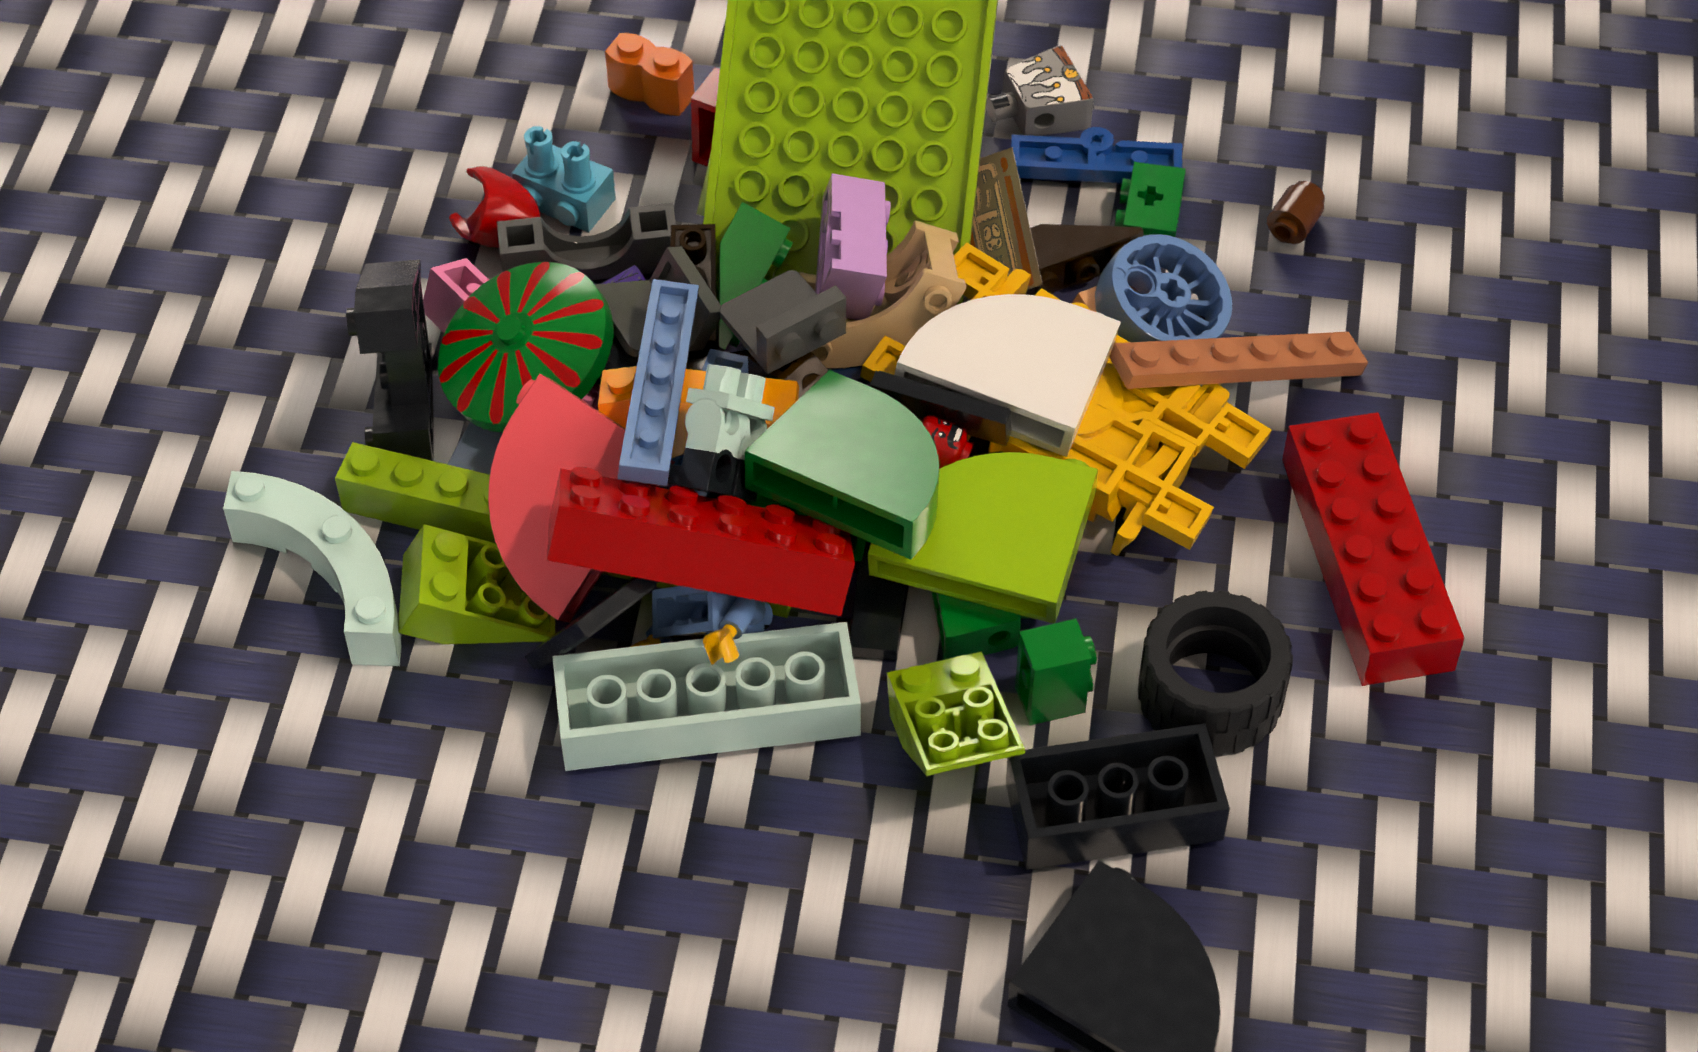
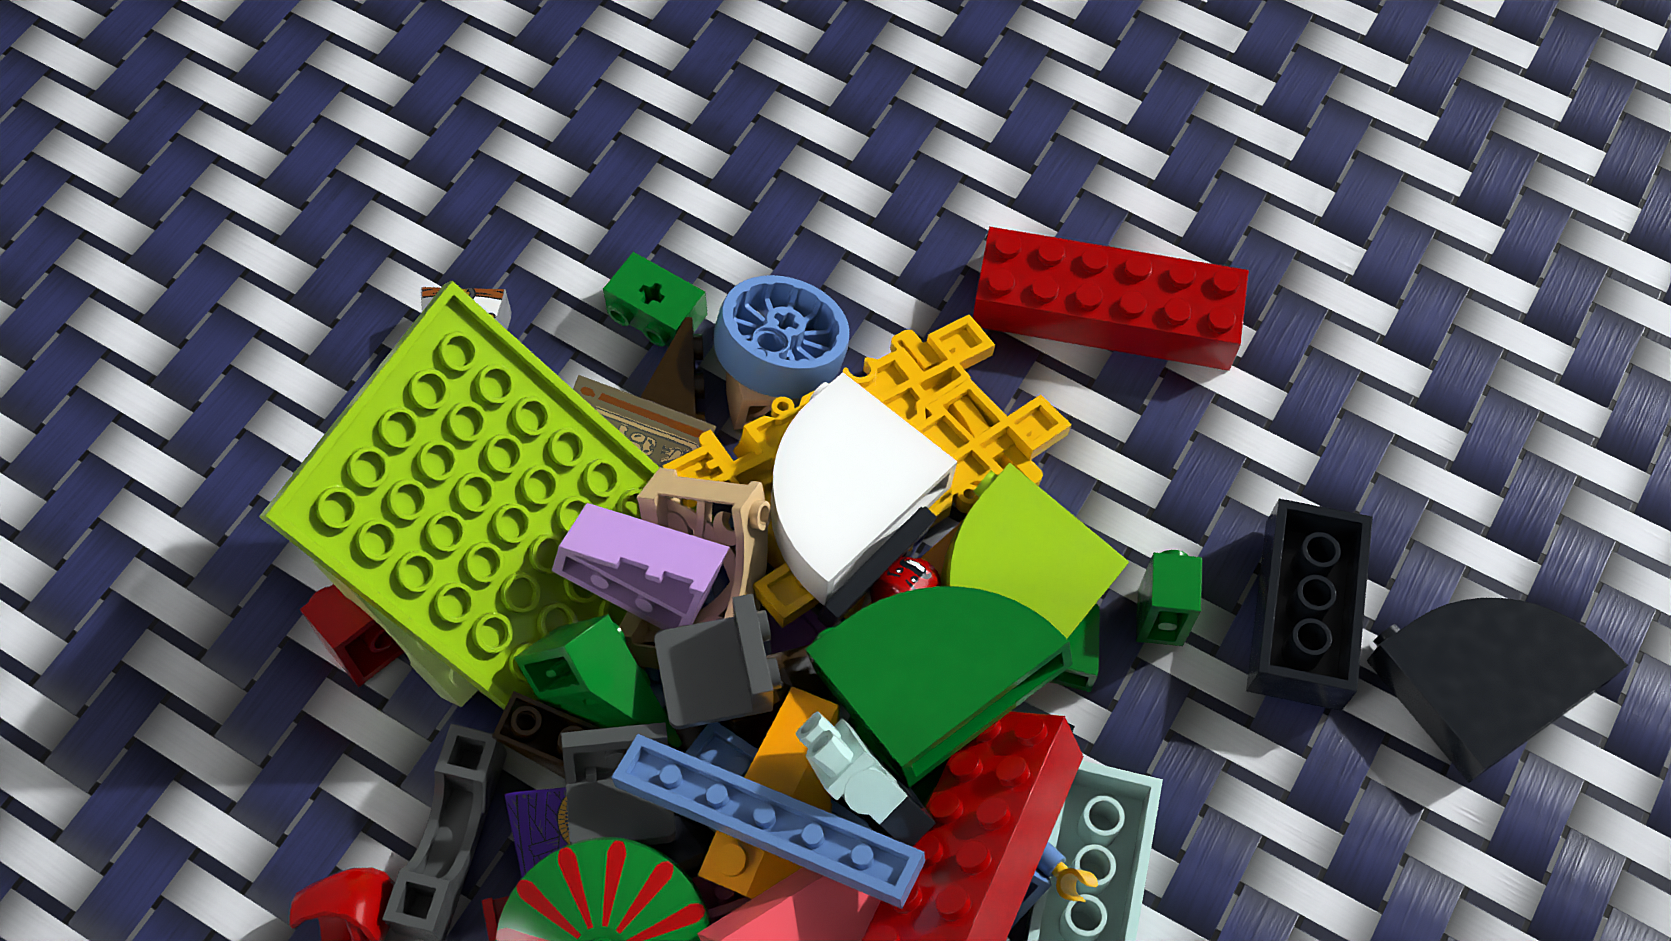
camera: 70 degrees left, 10 degrees up
medium azure brick [512,126,616,232] -> none
orange brick [605,33,694,116] -> none
lime slope [887,652,1025,776] -> none
blue hinge [1011,127,1182,183] -> none
nougat plate [1109,331,1368,389] -> none
black tyre [1137,590,1293,756] -> none
reddish brown brick [1267,181,1325,244] -> none

